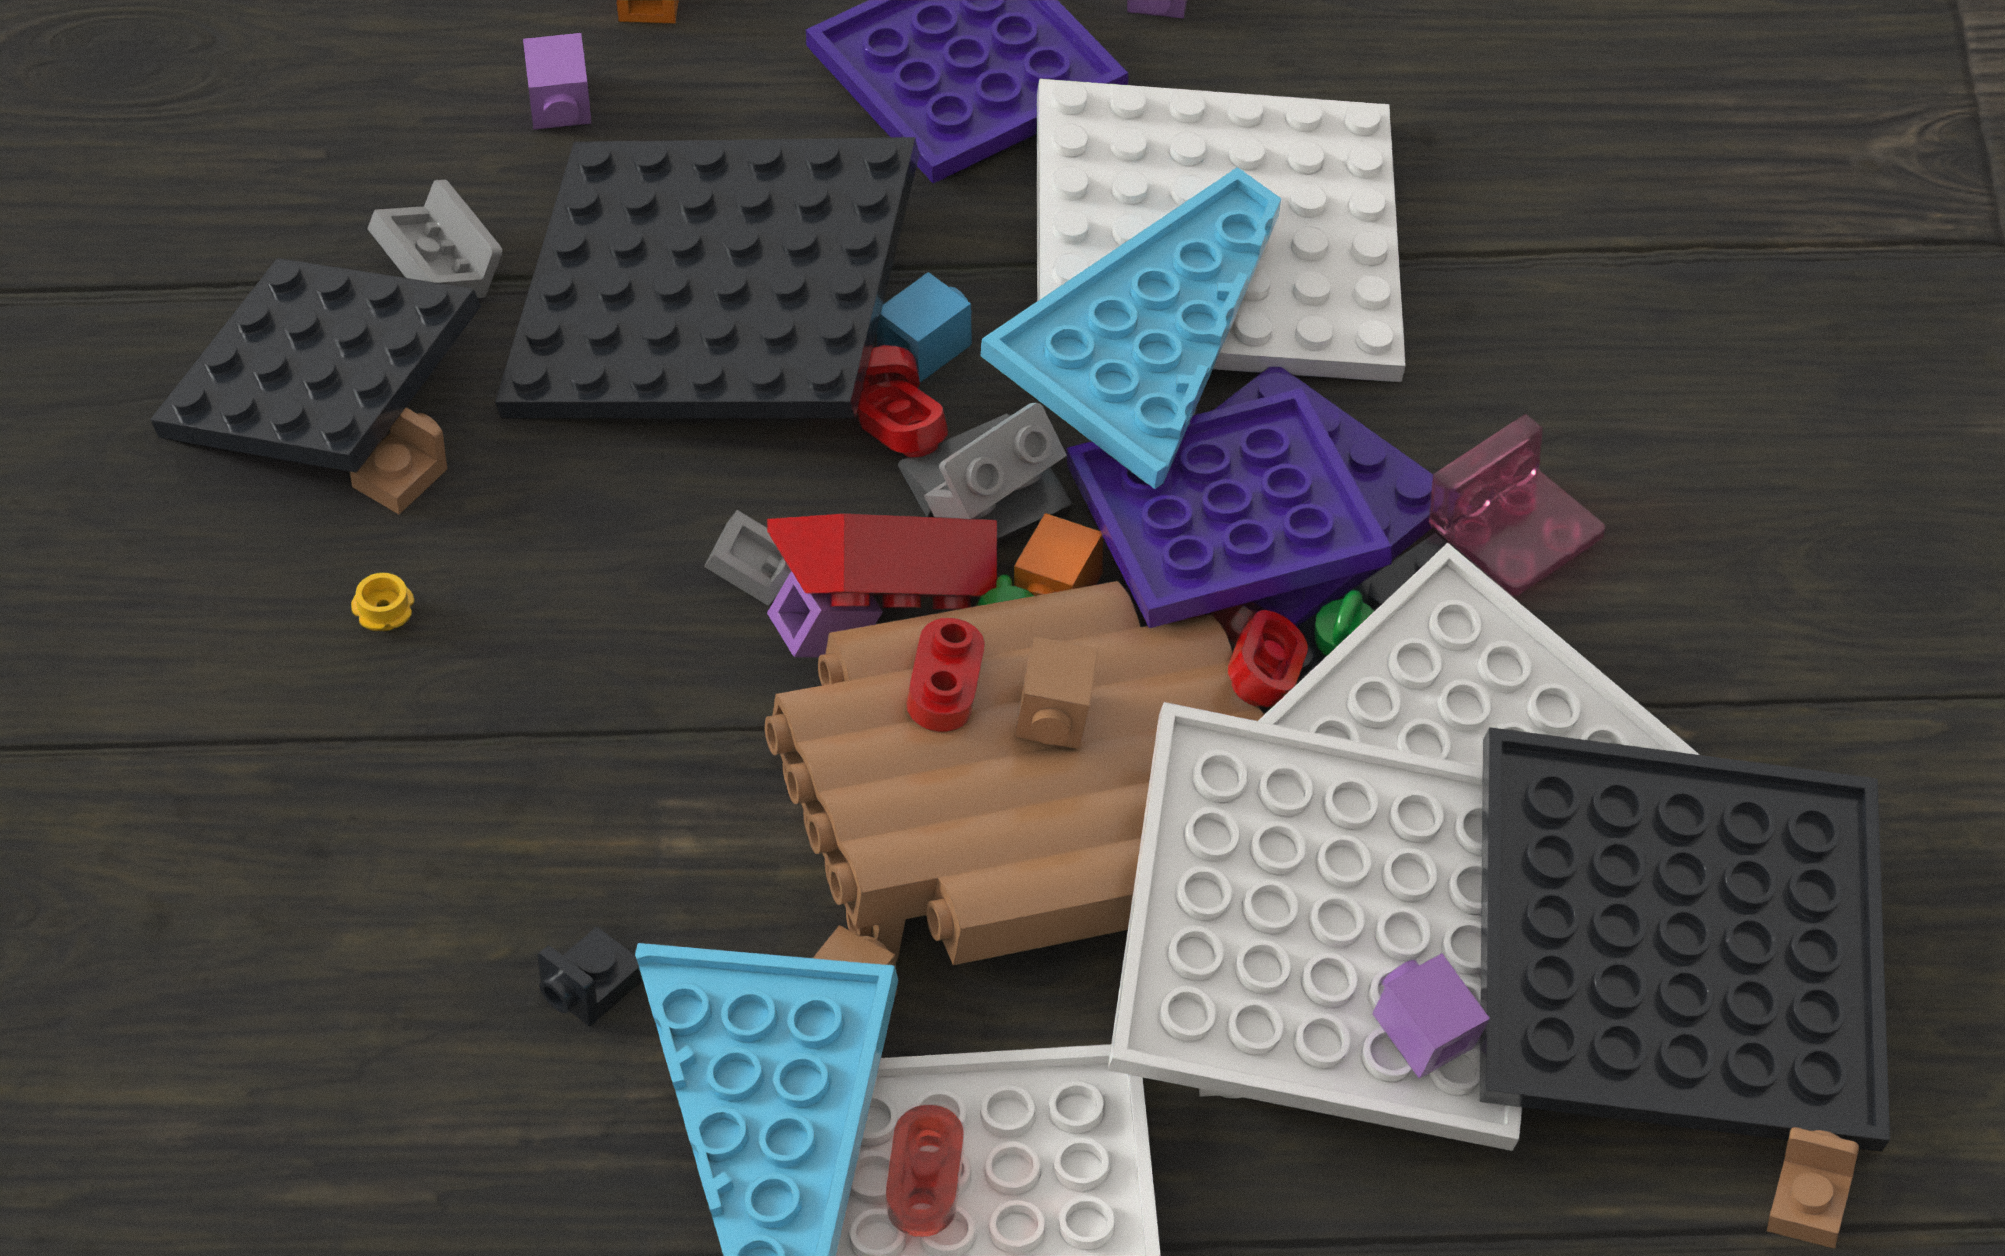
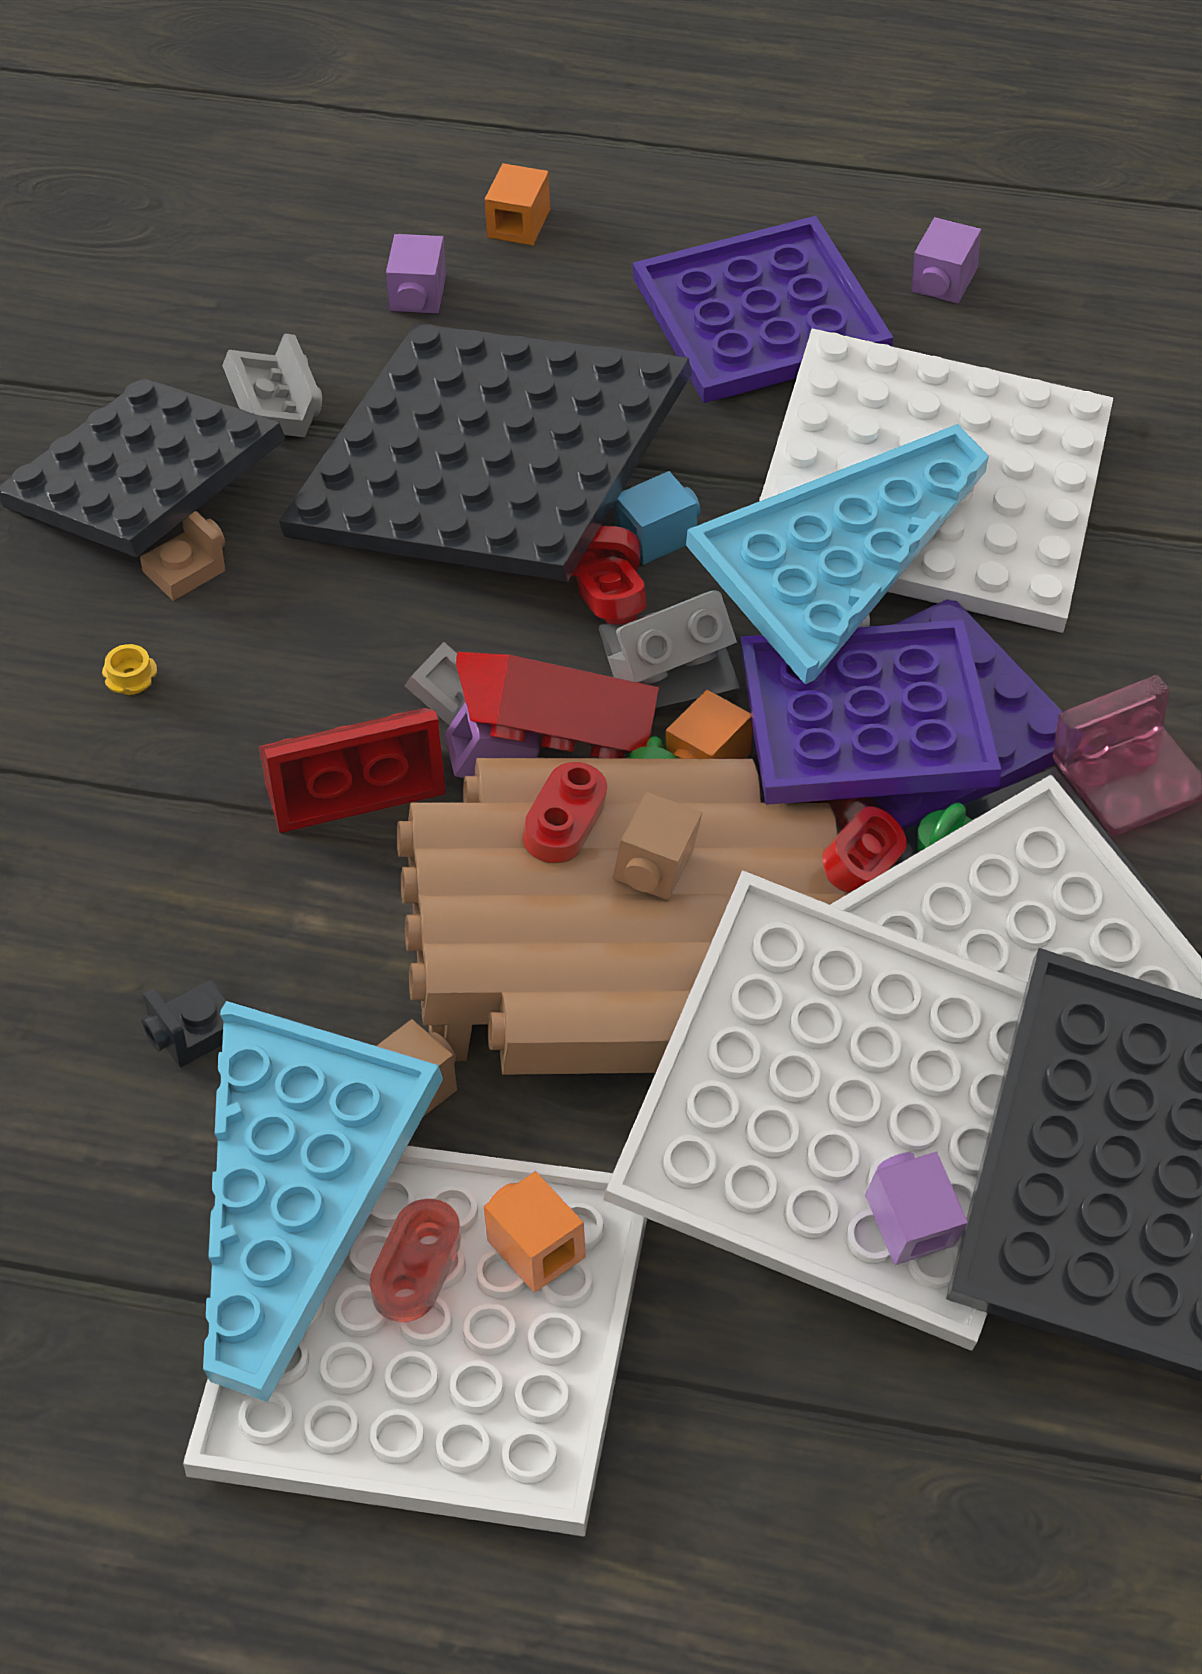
camera: 15 degrees right, 0 degrees up
none -> red slope [259,708,446,833]
none -> orange brick [484,1171,586,1293]

